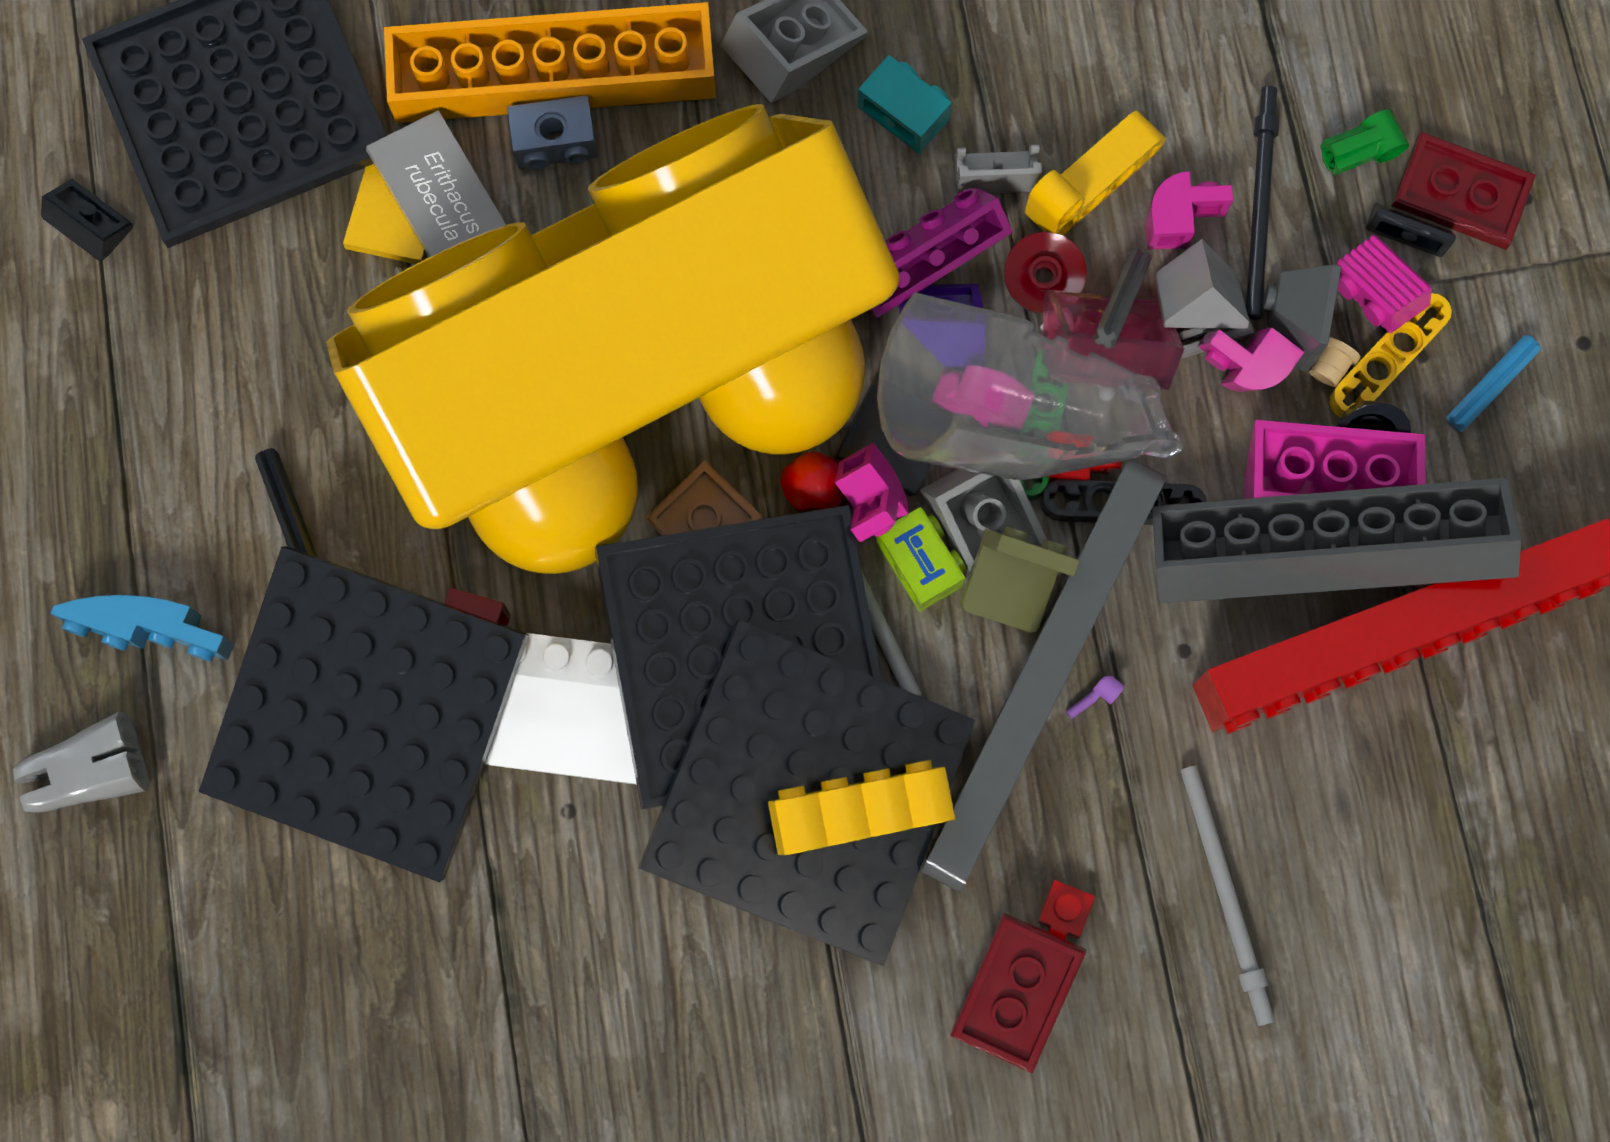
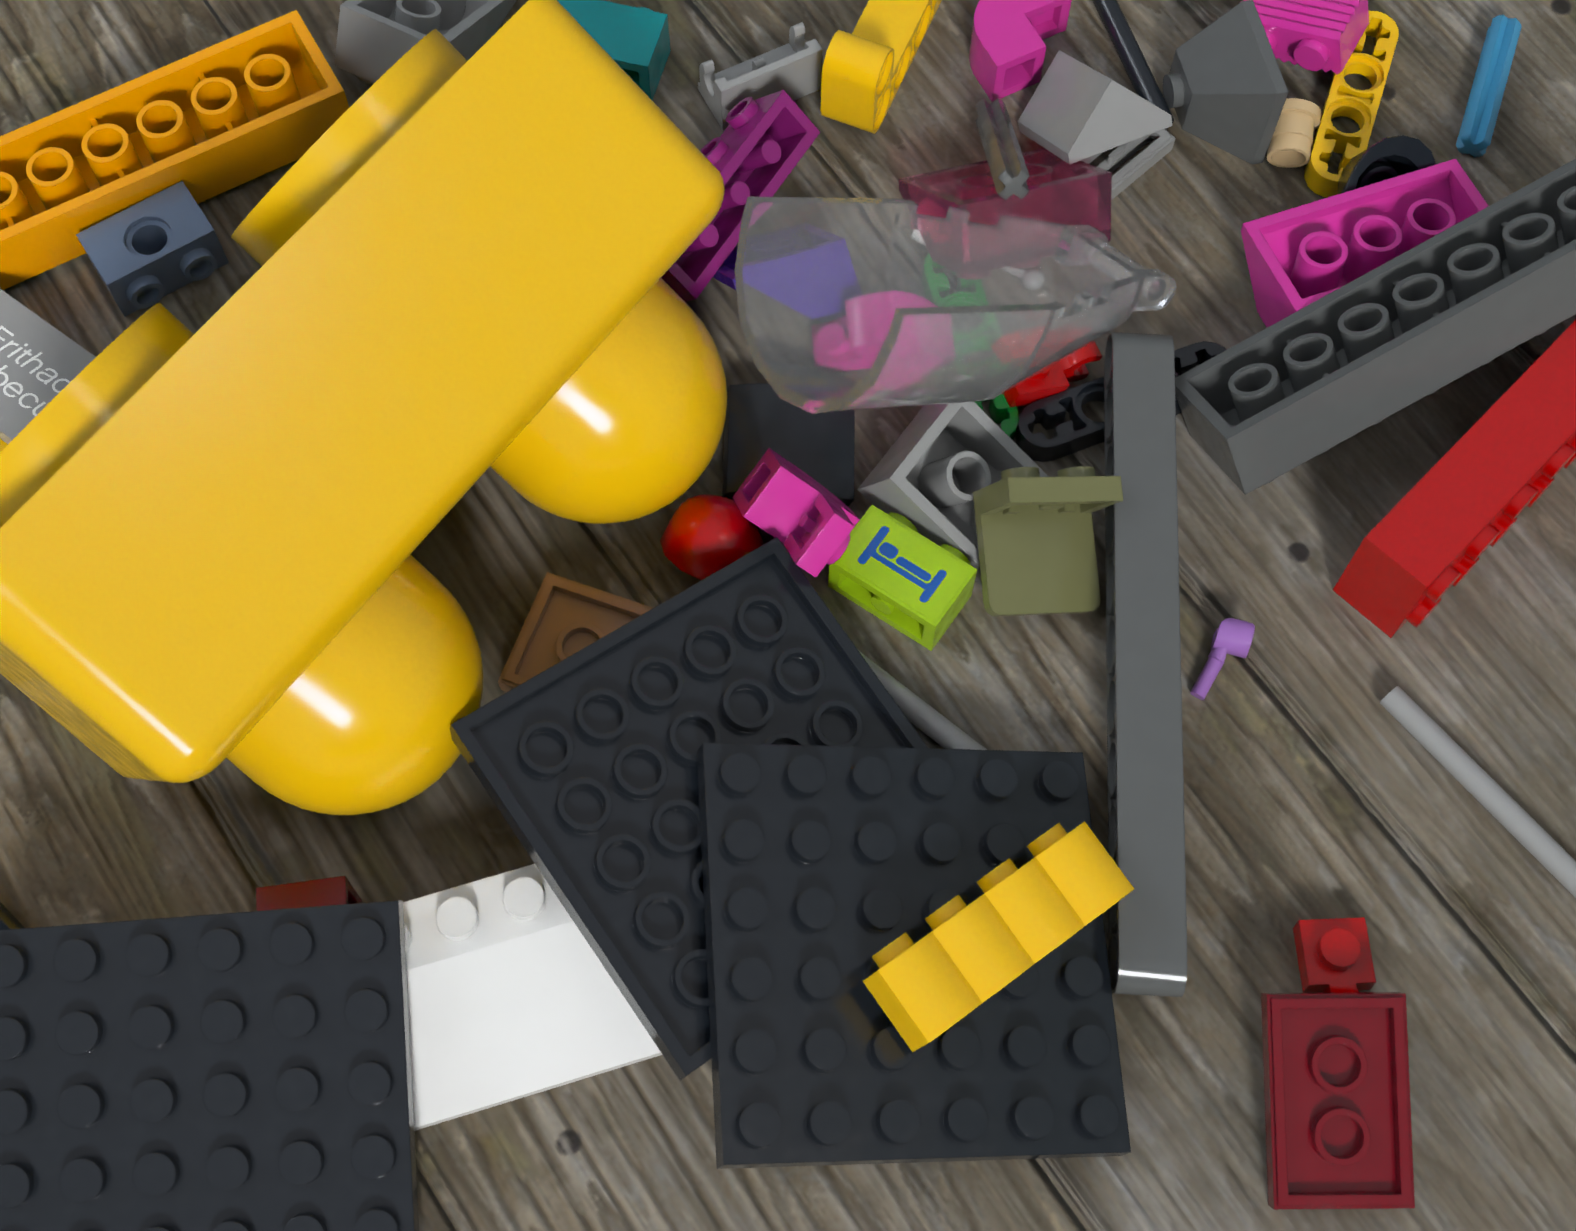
camera: 25 degrees left, 10 degrees down
dark red dish [1004,232,1087,314] -> none
dark pink brick [1198,327,1304,392] -> none

